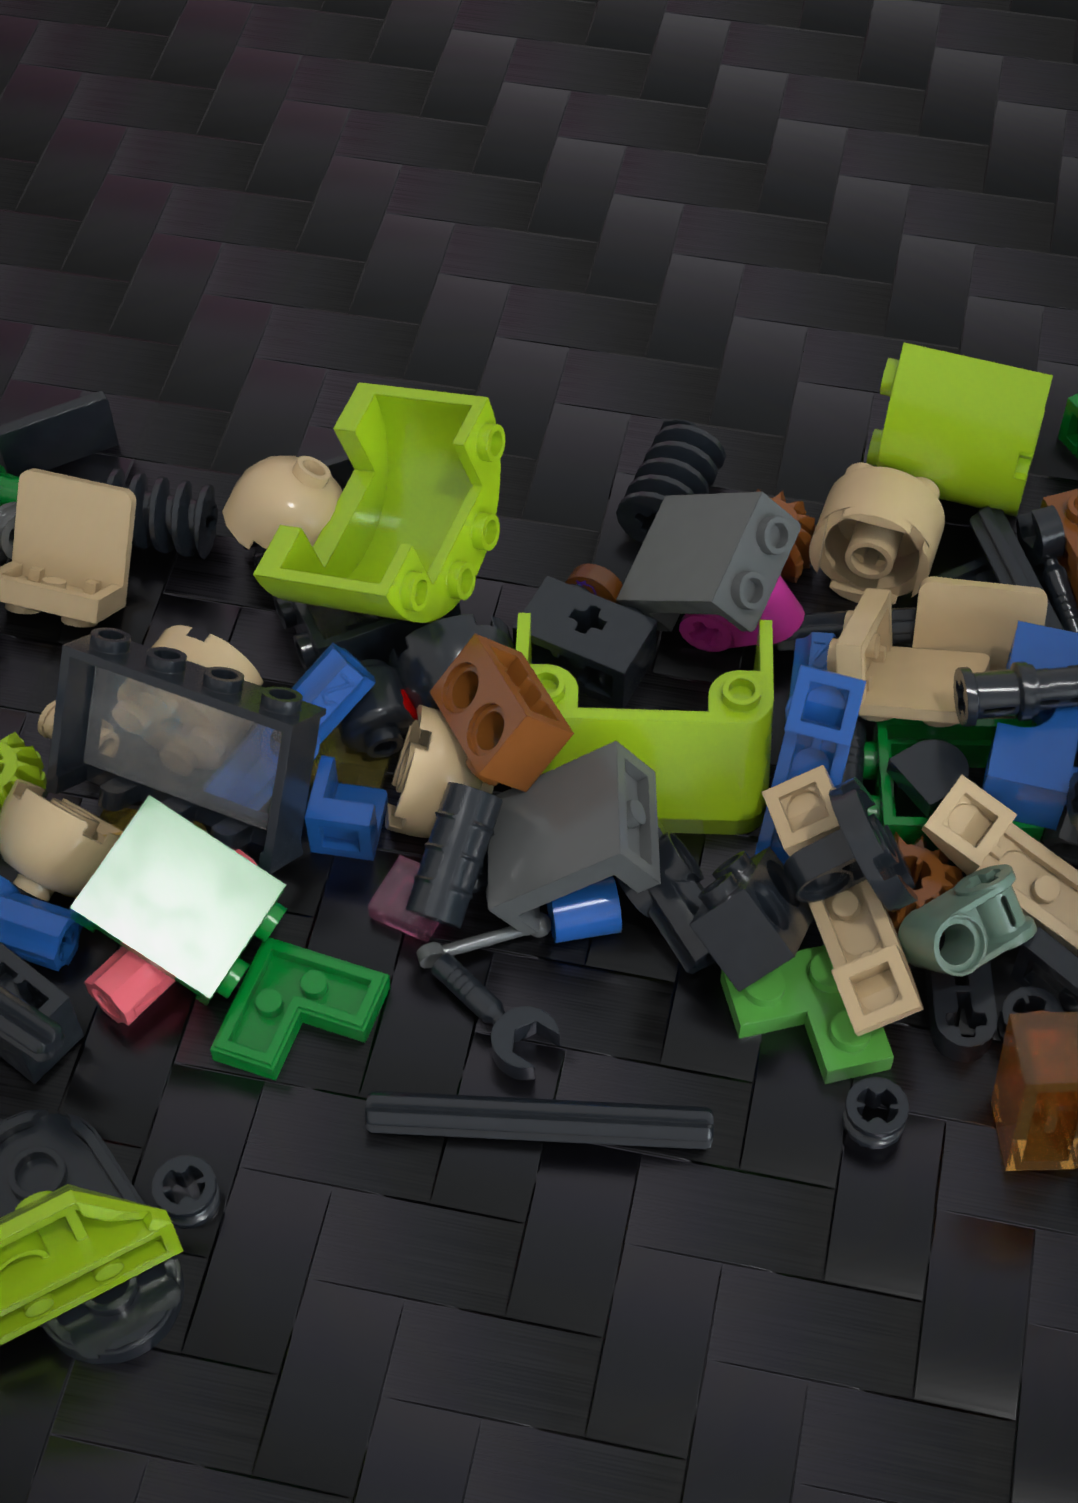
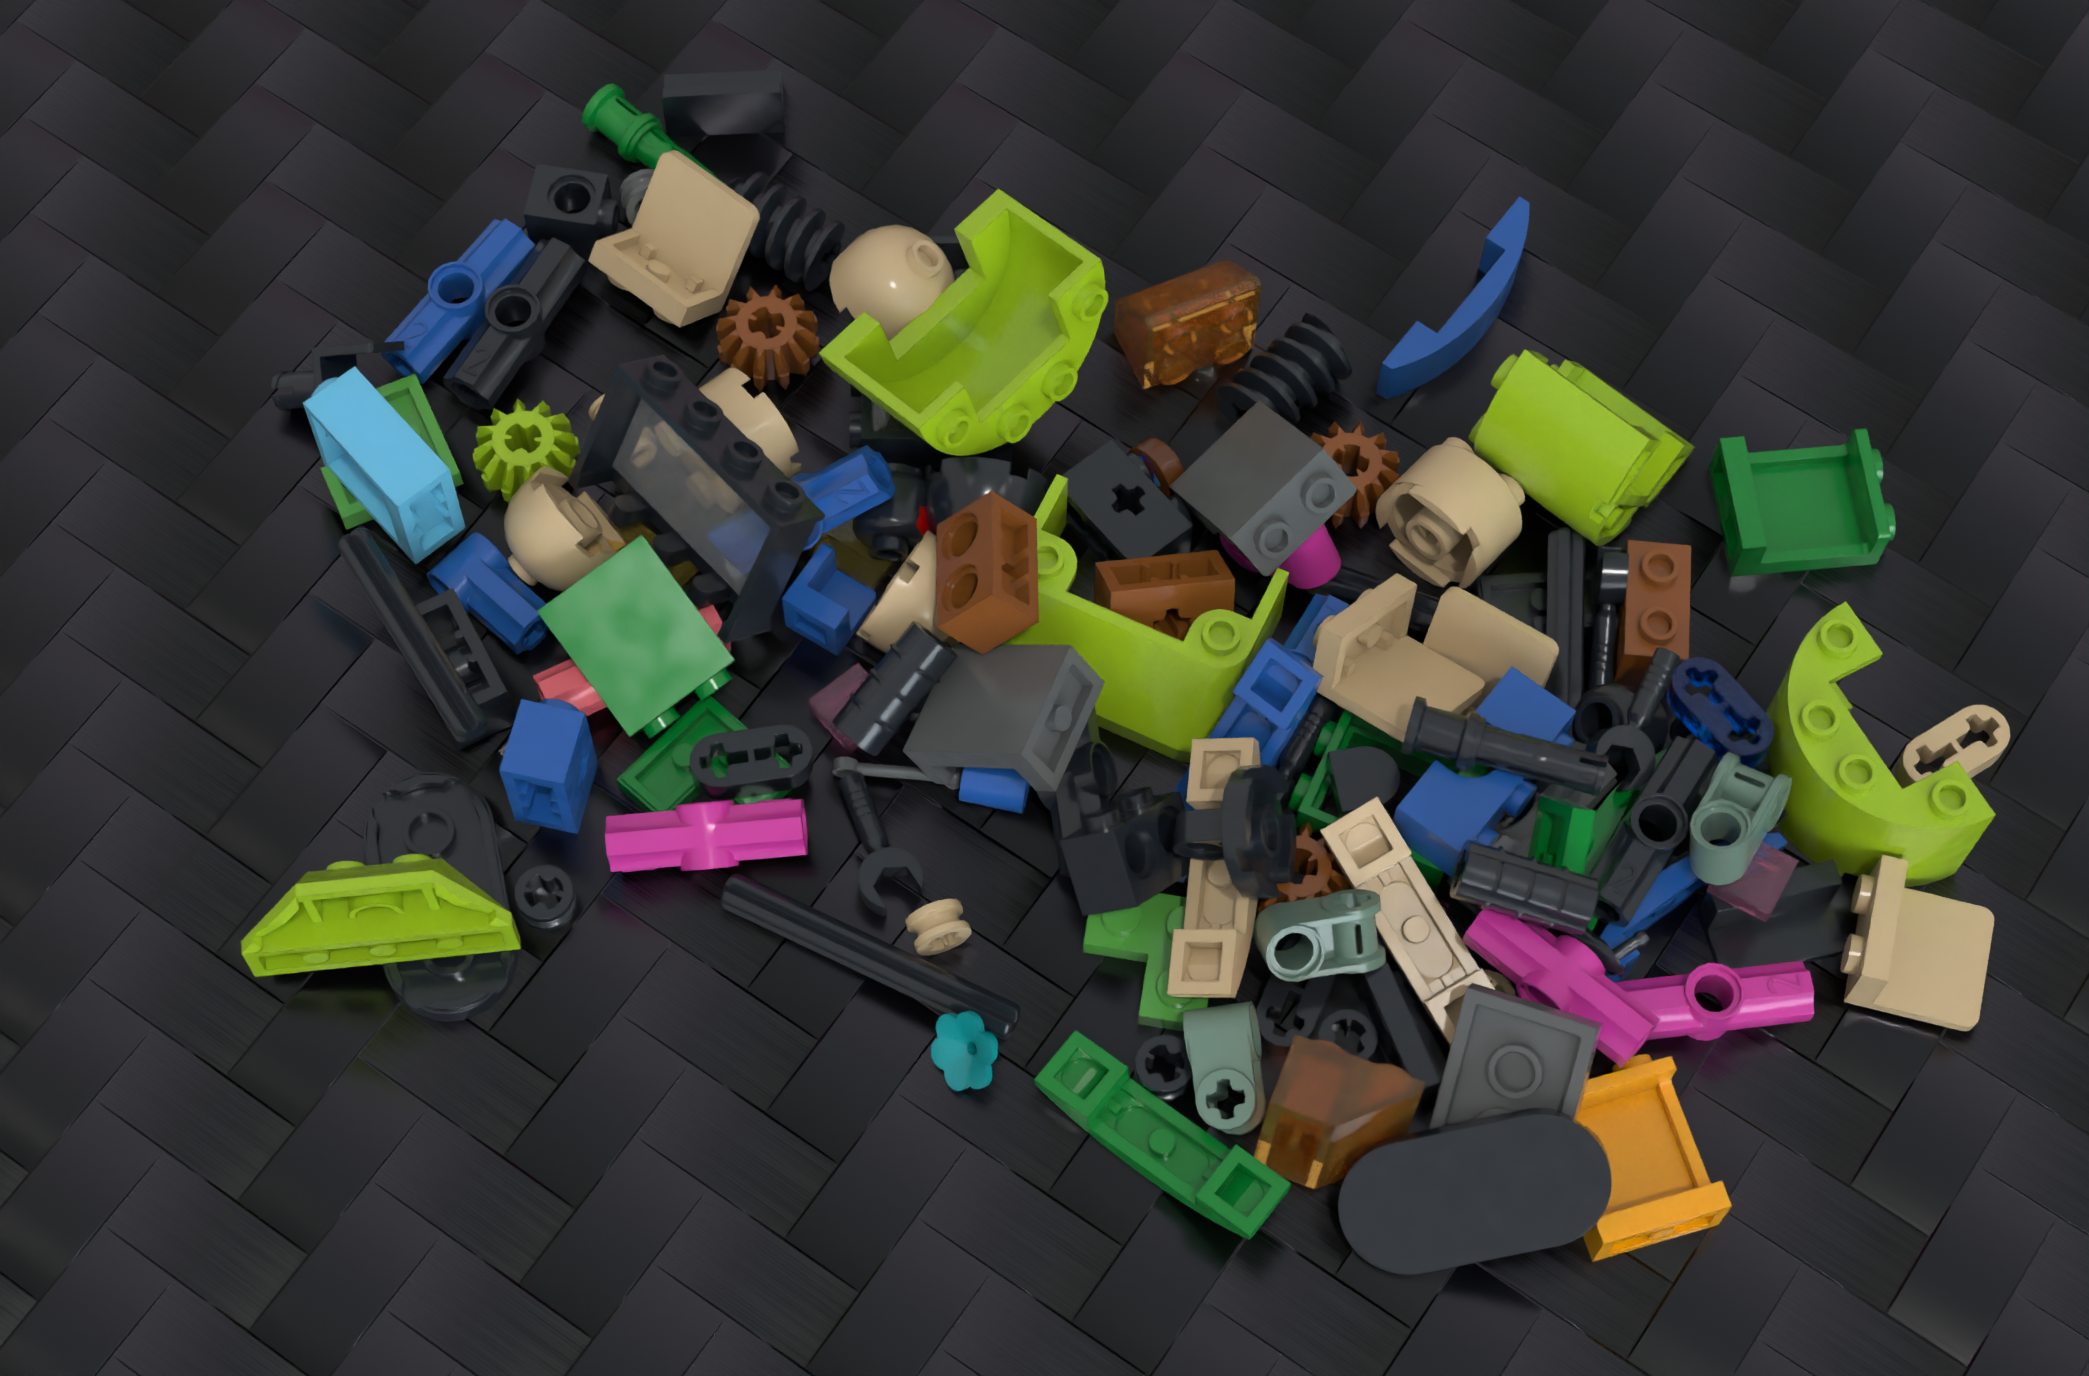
camera: 20 degrees right, 10 degrees up
none -> blue brick [499,699,598,834]
none -> dark pink piece [605,798,808,872]
none -> black beam [690,724,813,800]
none -> dark orange gear [716,285,820,392]
none -> tan bush [905,899,971,956]
none -> teal plant [931,1011,998,1091]
none -> green slope [1034,1030,1291,1240]
none -> dark orange brick [1094,550,1235,641]
none -> clear orange slope [1114,259,1262,390]
none -> sand green piece [1183,1001,1266,1135]
none -> blue slope [1376,197,1530,399]

